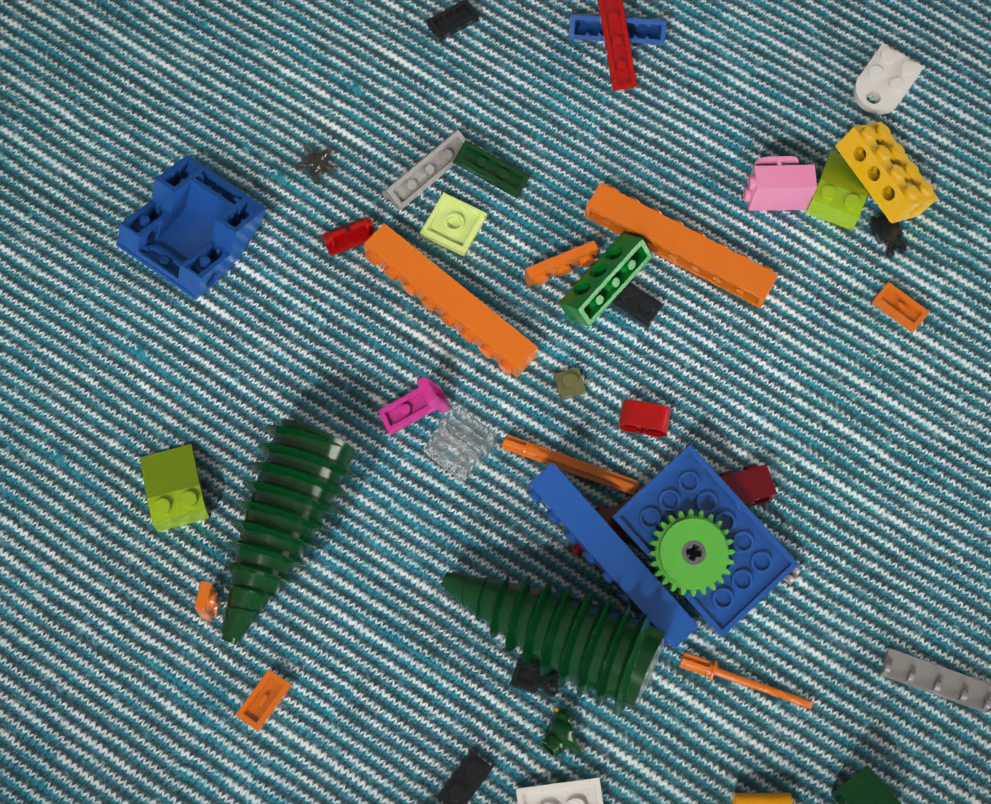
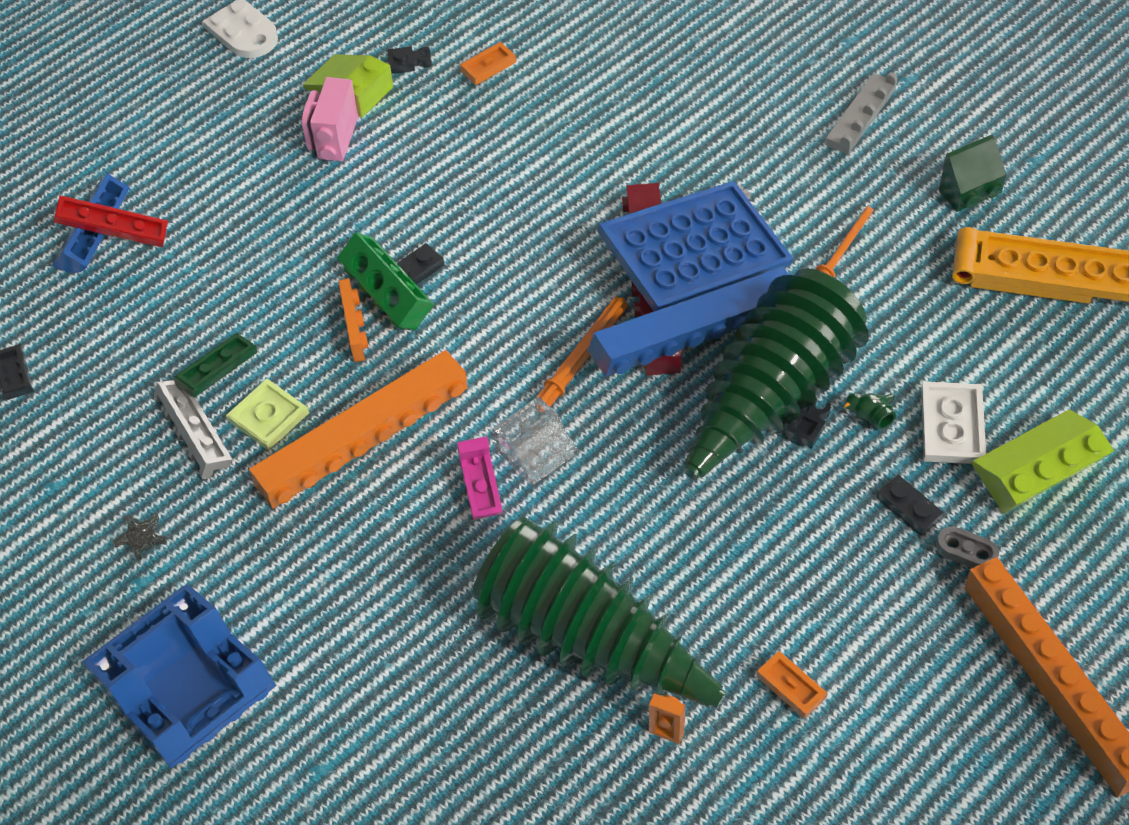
camera: 70 degrees left, 15 degrees down
lime slope [140,444,210,532] -> none
red hinge [321,217,375,257] -> none
olive plate [553,367,586,401] -> none
orange brick [584,183,778,309] -> none
red beam [618,400,671,437] -> none
bright green gear [647,509,735,596] -> none
yellow brick [835,121,938,224] -> none

